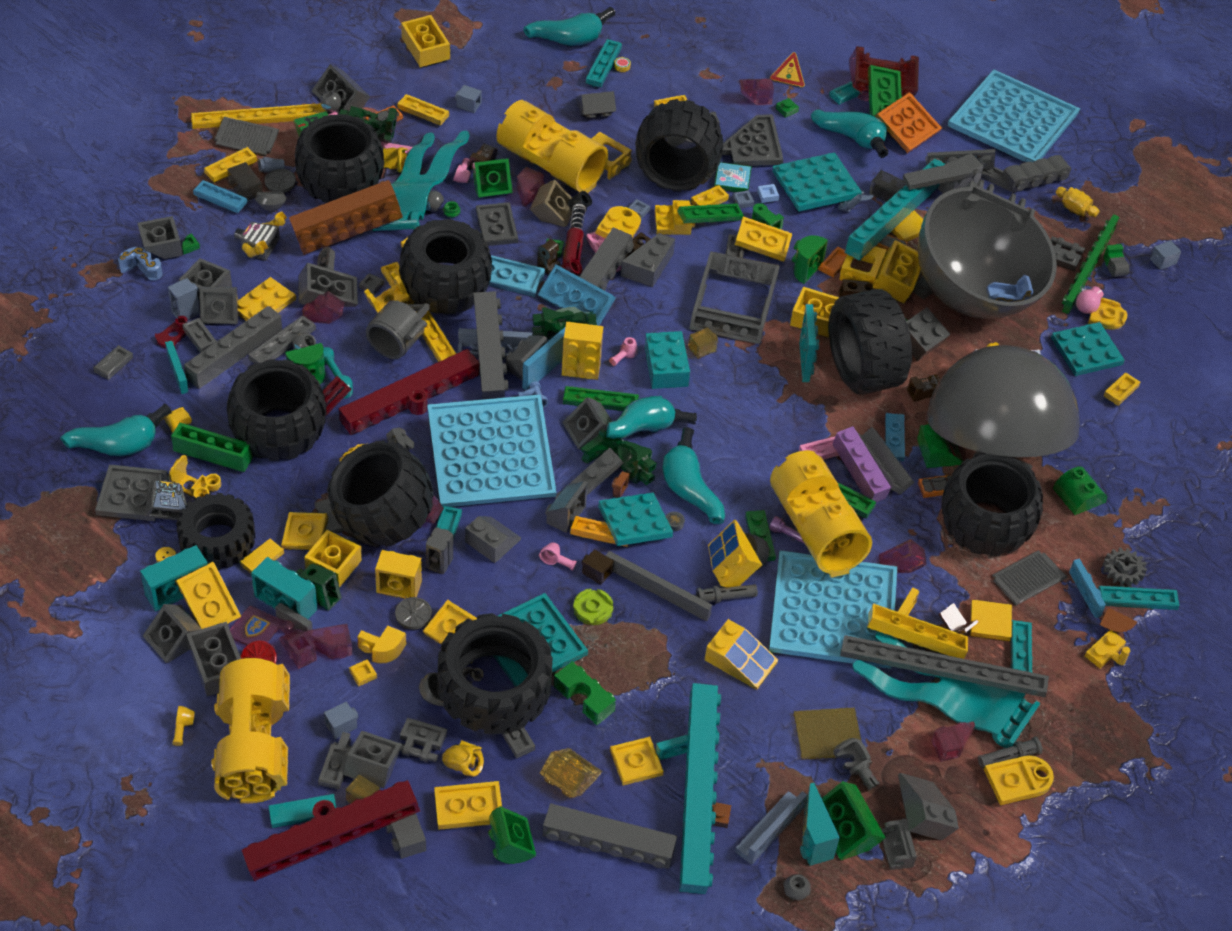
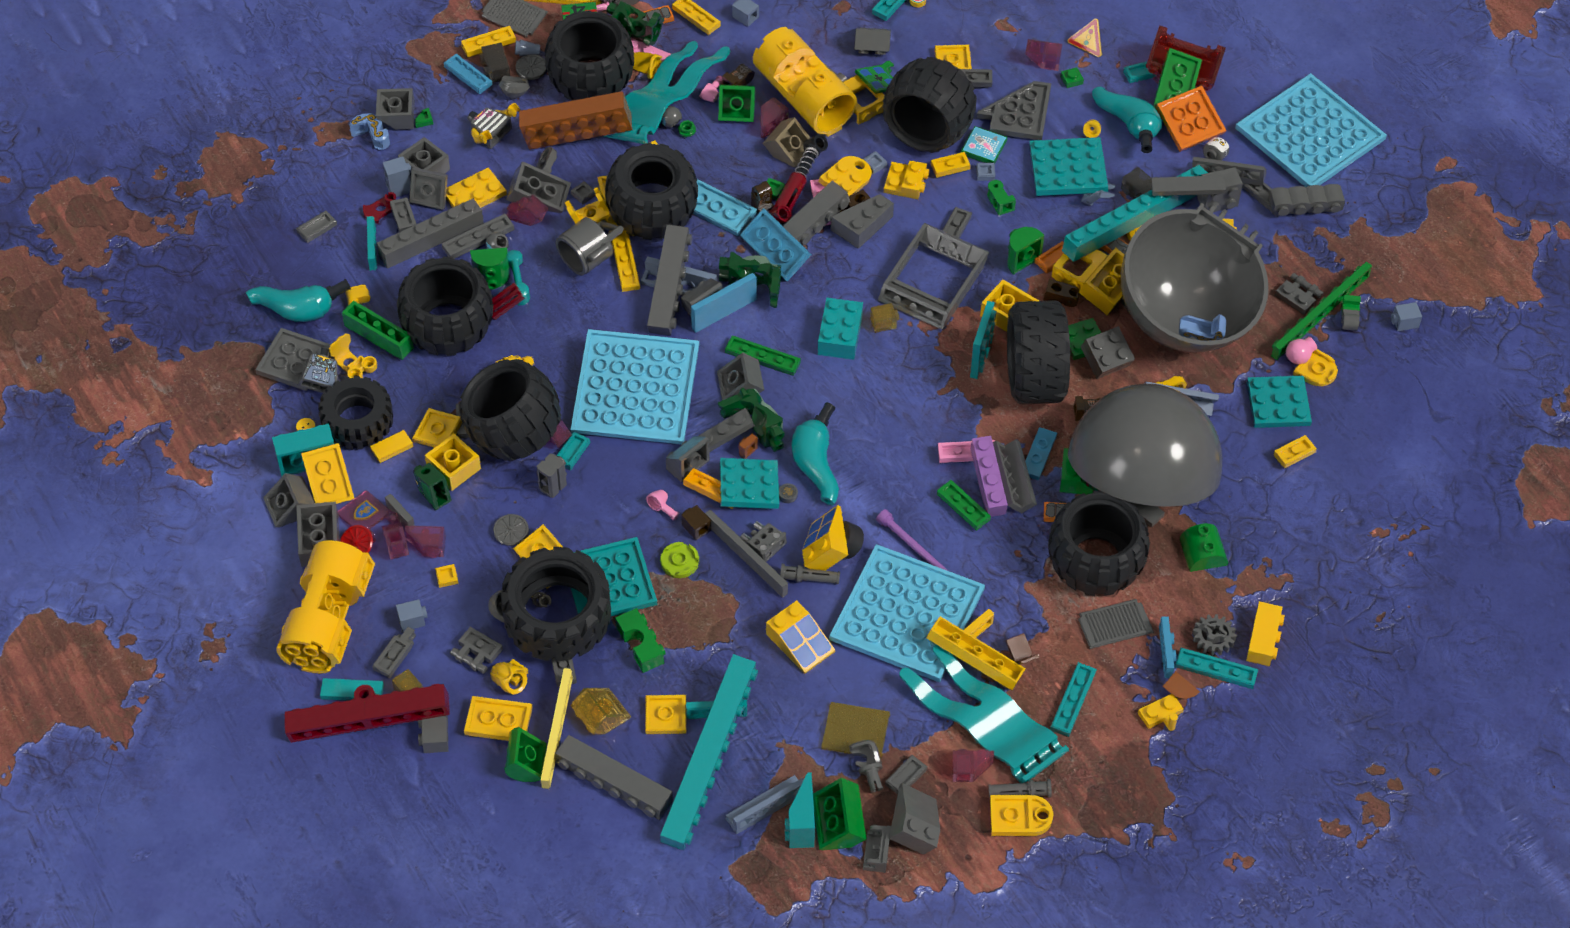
camera: 20 degrees right, 5 degrees up
yellow bar [172,706,195,746] -> none
teal brick [251,557,317,619] -> none
dark red hinge [338,349,479,435] -> none
dark grey slope [343,730,402,788] -> none
yellow brick [357,625,406,663] -> none
yellow brick [375,550,422,599] -> none
dark grey rock [386,427,414,450] -> none
dark grey slope [465,516,521,563] -> none
dark grey tile [476,202,518,246] -> none
medium blue piece [518,382,549,408] -> none
yellow brick [562,322,604,380] -> none
teal animal [606,396,697,439] -> none
bright pink bar [609,337,638,366] -> none
green tile [677,204,744,223] -> none
dark orange plate [712,802,732,828] -> none
yellow plate [734,217,792,262] -> none
green plate [745,510,776,562] -> none
light blue plate [757,184,779,203] -> none
yellow cylinder [770,450,872,578] -> none
dark grey plate [783,874,811,901] -> none
dark grey plate [840,635,1049,697] -> none
clear pink slope [879,539,926,573] -> none
yellow tile [970,600,1012,641] -> none
yellow piece [1055,186,1100,218] -> none
none -> light yellow tile [541,668,573,789]
none -> dark grey piece [740,521,787,562]
none -> green flag [855,61,894,94]
none -> dark grey tile [885,755,928,795]
none -> yellow tile [1083,119,1101,138]
none -> dark grey head [1203,137,1230,161]
none -> yellow brick [1246,601,1285,666]

